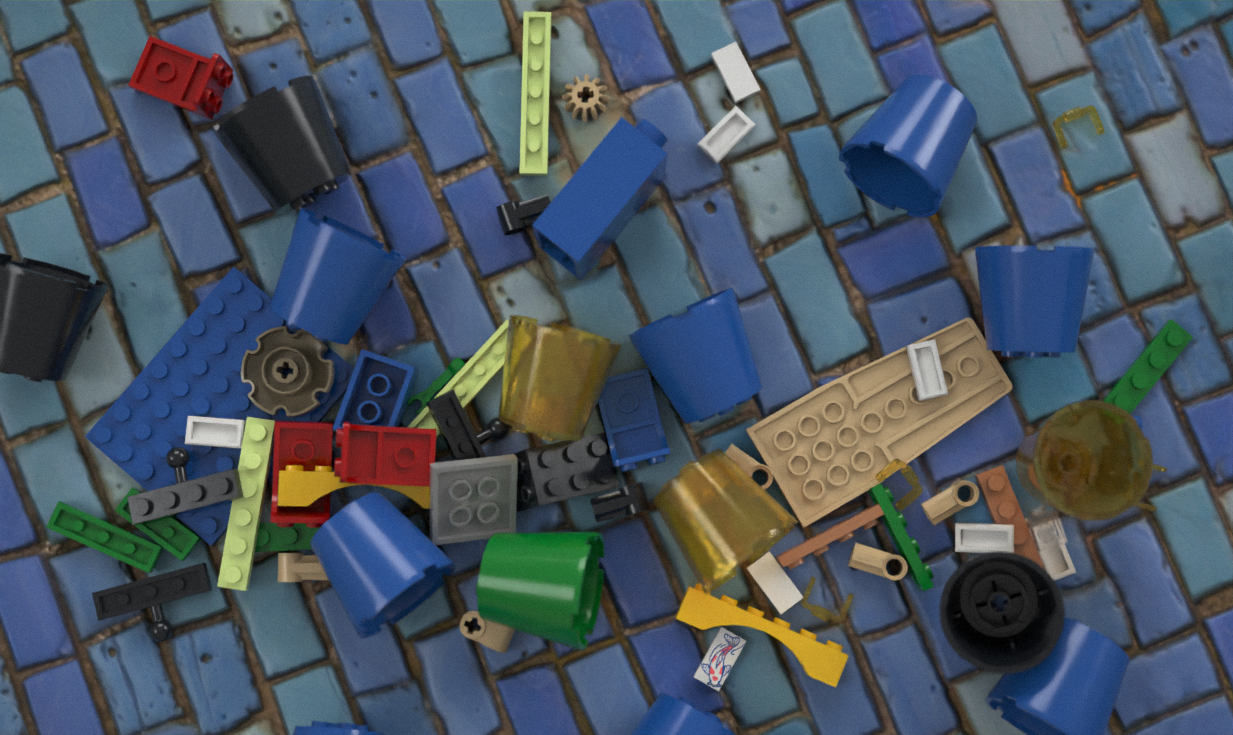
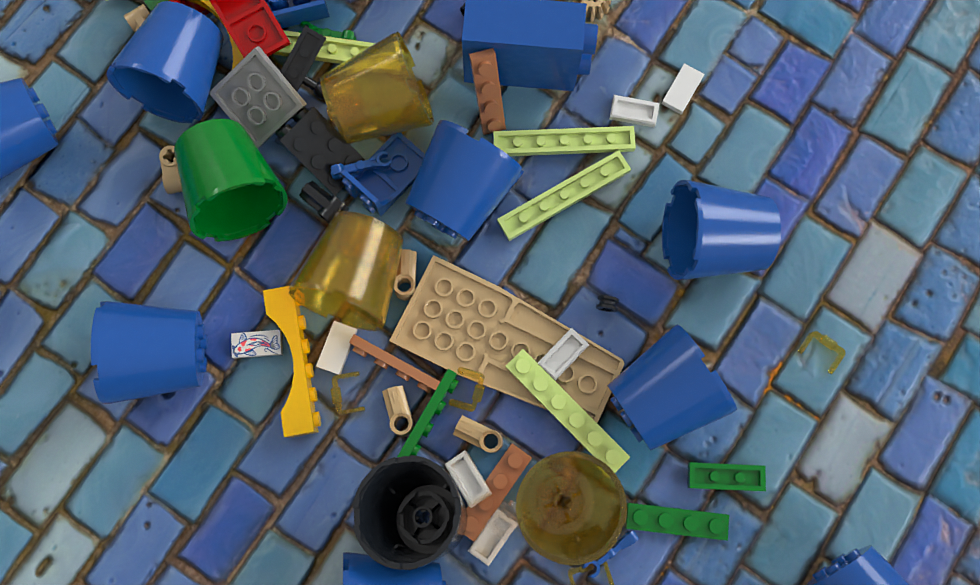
camera: 55 degrees right, 5 degrees down
none -> blue piece [331,151,391,180]
none -> nougat plate [469,48,506,135]
none -> yellowish green plate [493,126,636,156]
none -> yellowish green plate [497,150,631,241]
none -> yellowish green plate [505,349,630,475]
none -> black bush [596,295,619,312]
none -> green plate [688,462,766,491]

